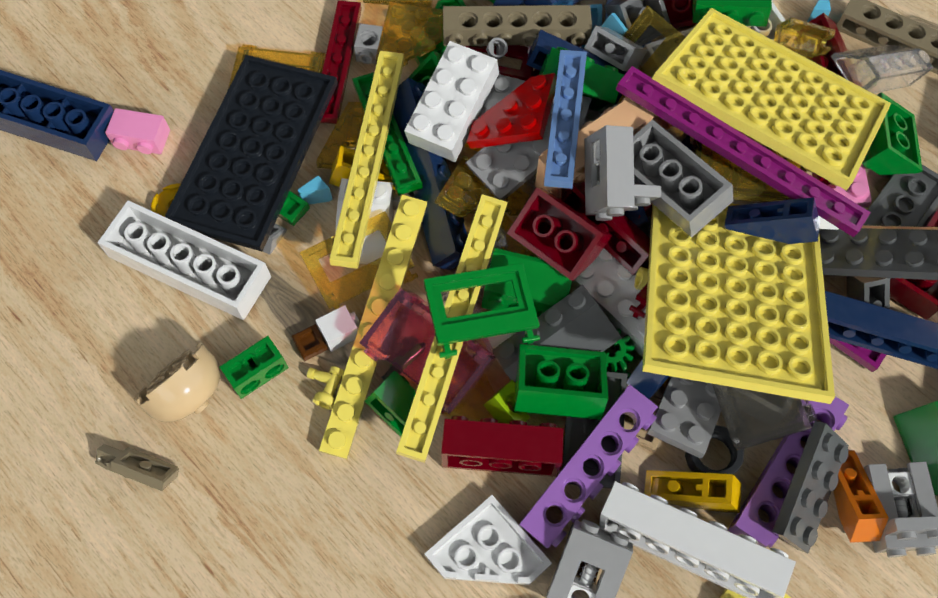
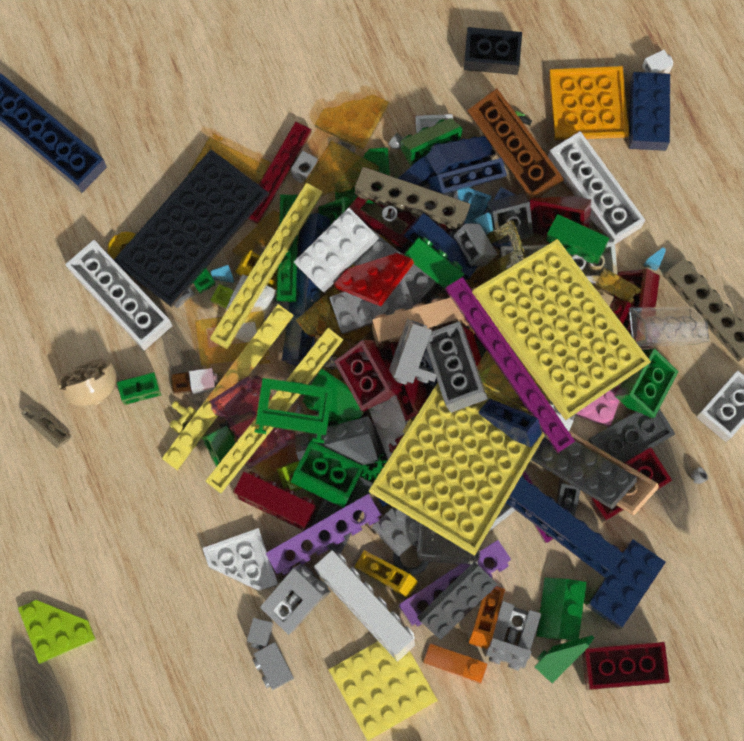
camera: 20 degrees right, 10 degrees up
bright pink brick [105,108,170,154] -> none
medium blue plate [544,50,587,189] -> none
none -> lime plate [211,284,234,309]
none -> orange slope [423,644,488,684]

